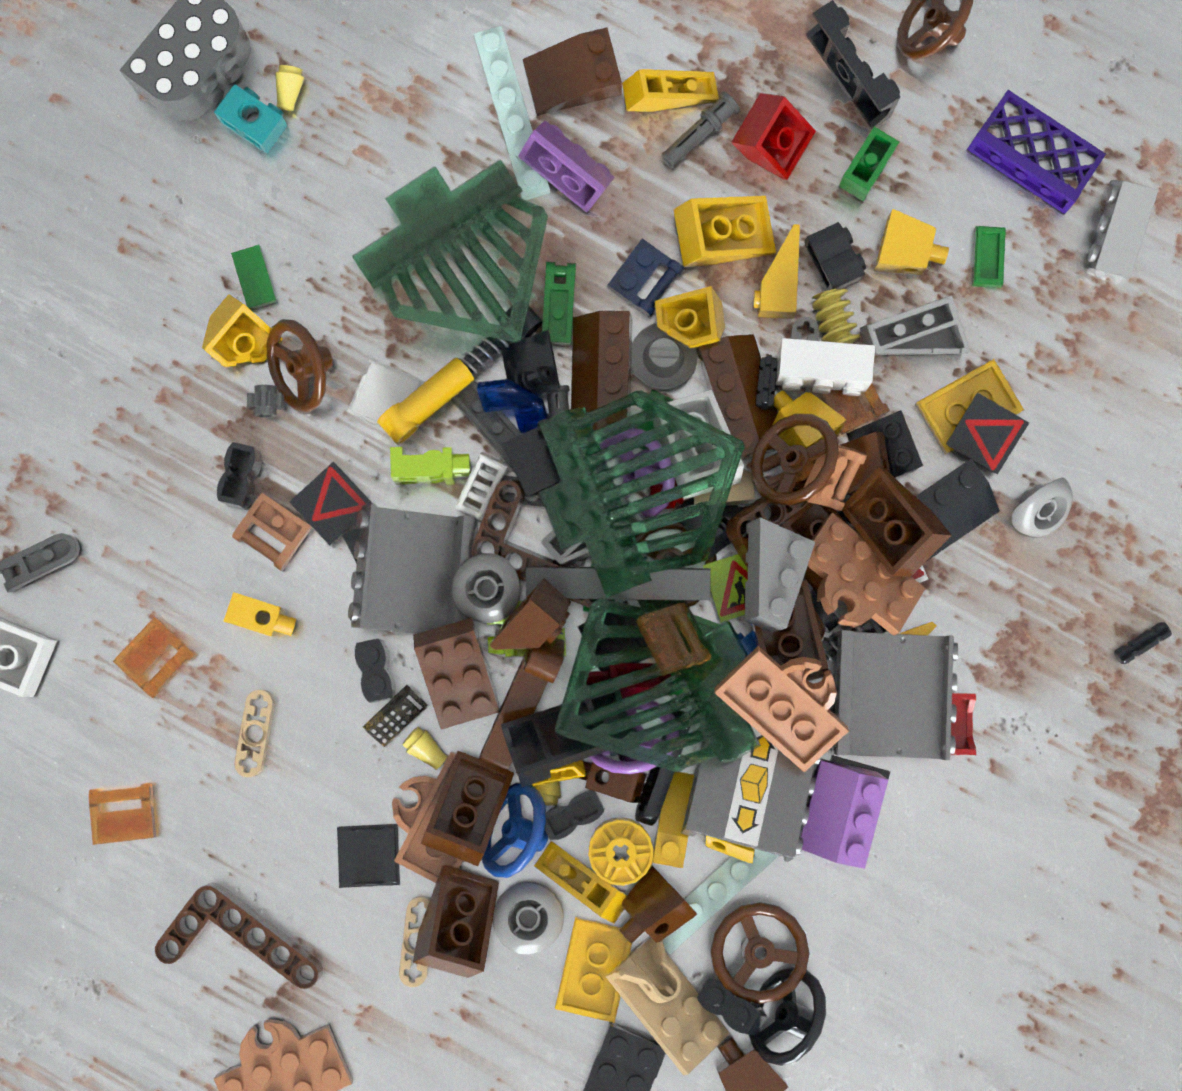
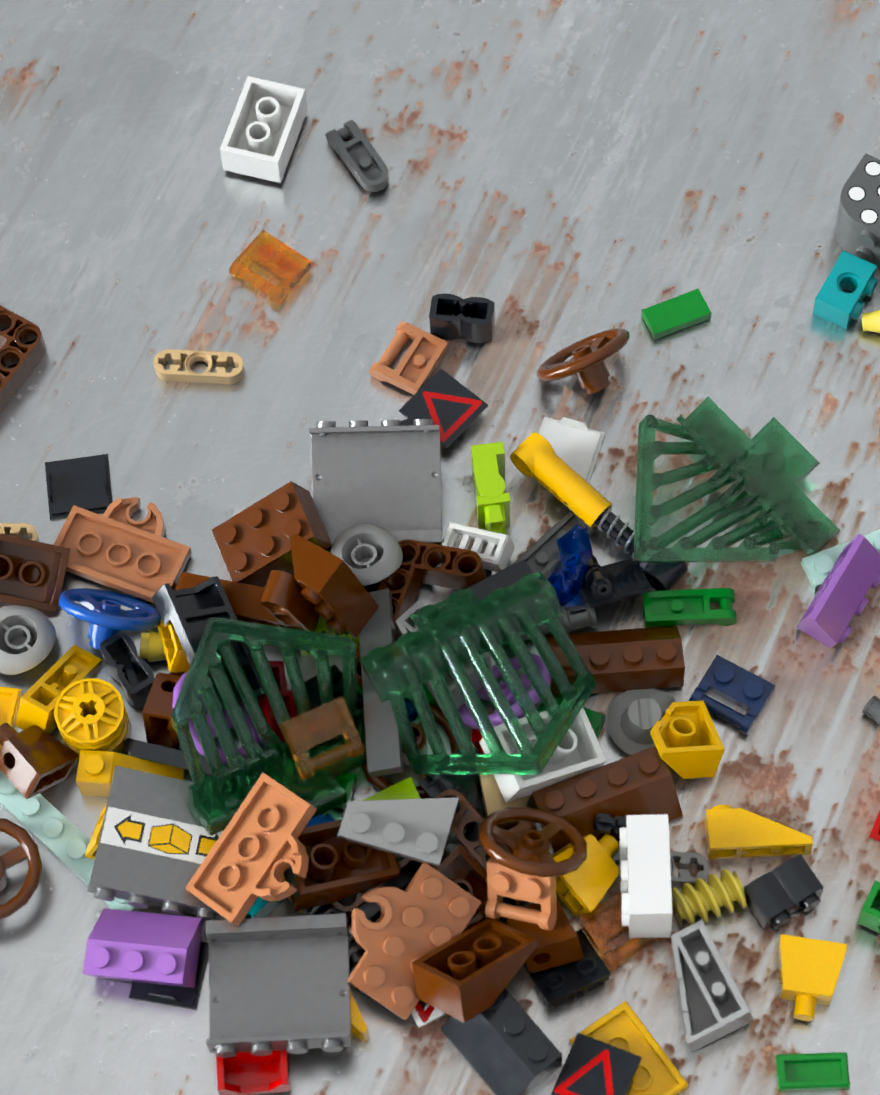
camera: 85 degrees right, 20 degrees down
clear orange plate [89,782,156,845] -> none
yellow slope [202,294,283,367] -> none
yellow torso [224,592,297,636] -> none
dark grey gear [247,384,284,418] -> none
black brick [355,638,396,703] -> none
clear smoke tile [363,685,428,747] -> none
light yellow cone [402,726,448,770] -> none
reddish brown slope [421,751,514,866] -> none
yellow slope [673,196,776,267] -> none

